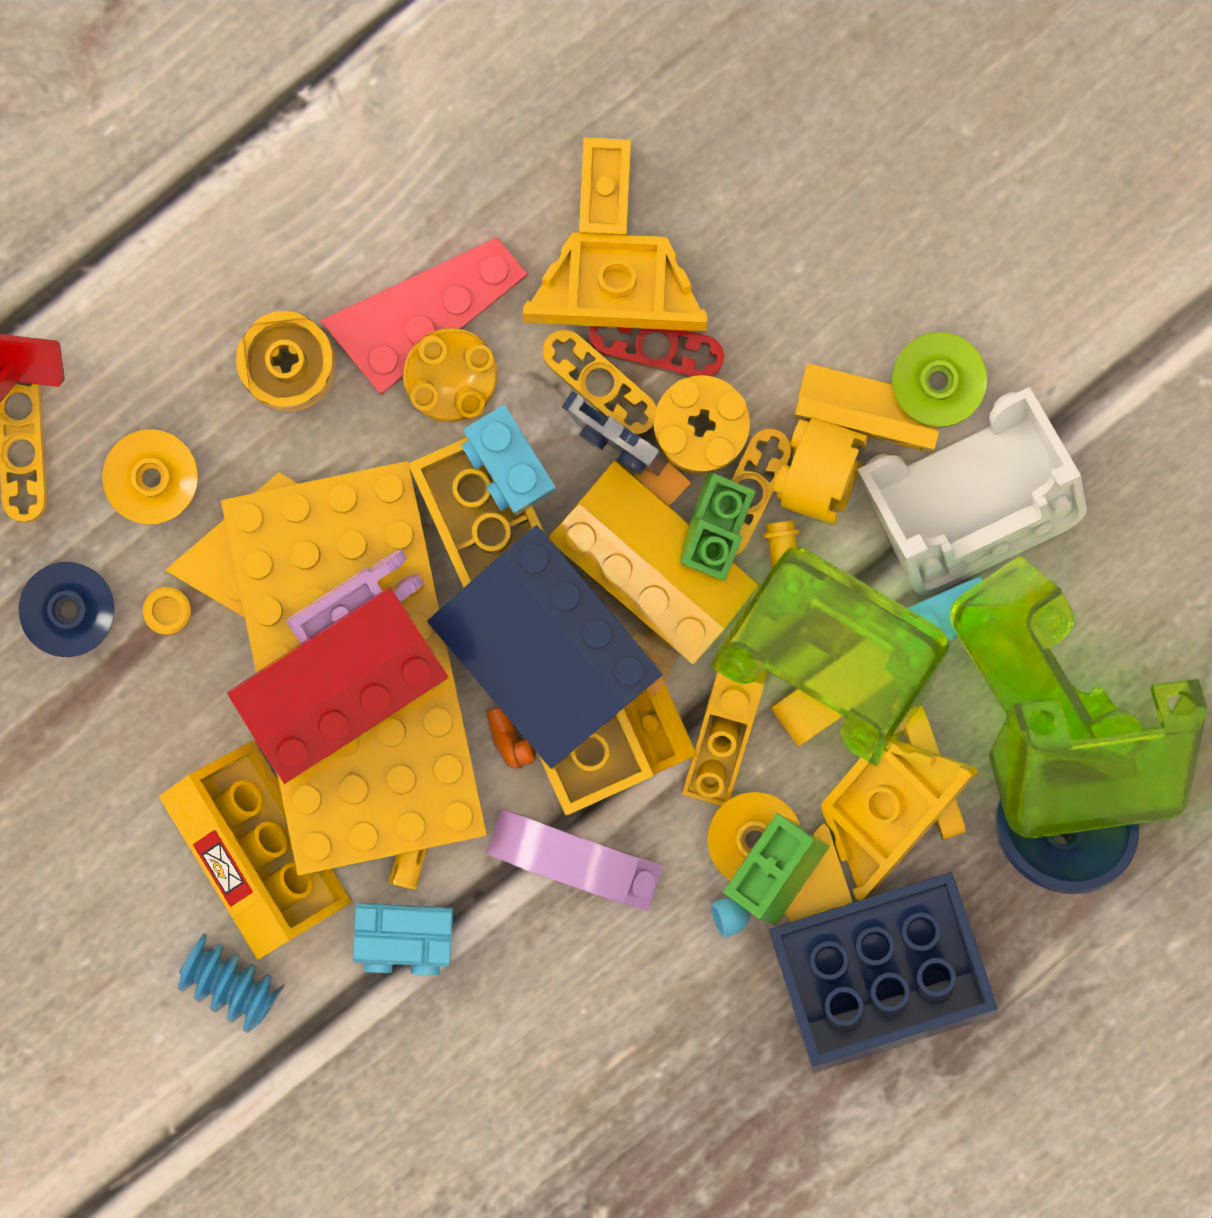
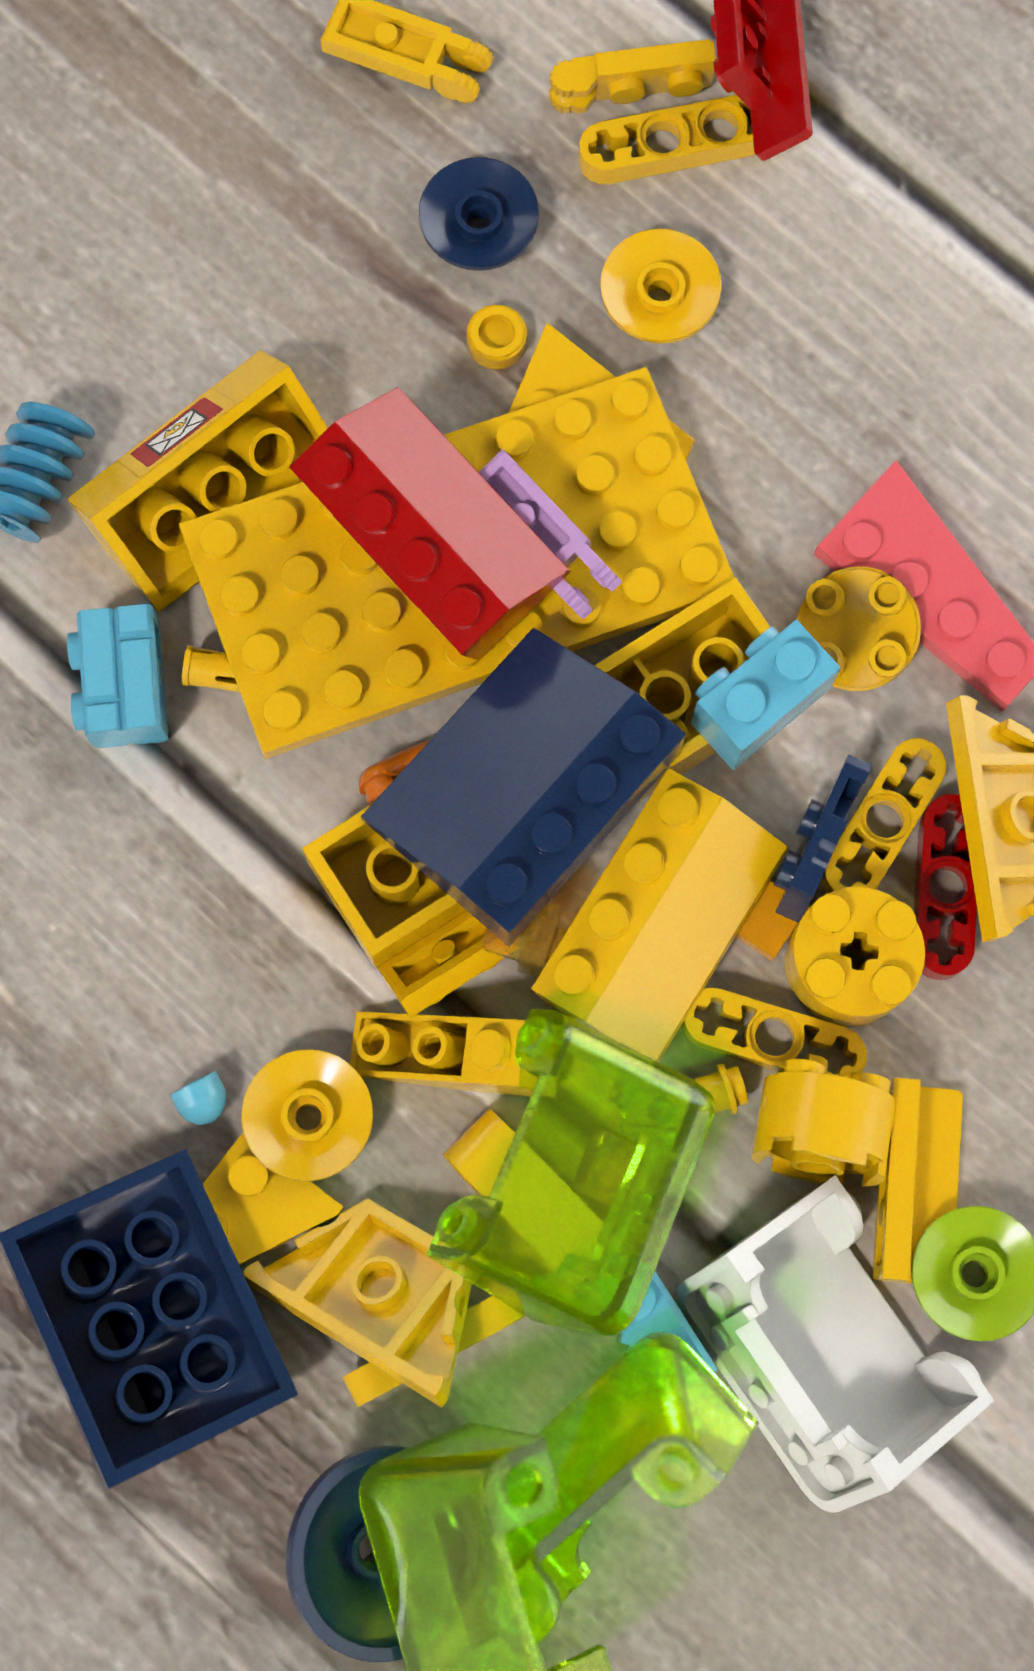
camera: 80 degrees right, 10 degrees down
yellow brick [236,311,336,412] -> none
lavender arch [486,809,664,911] -> none
bright green slope [680,472,756,581] -> none
bright green hinge [723,813,830,925] -> none

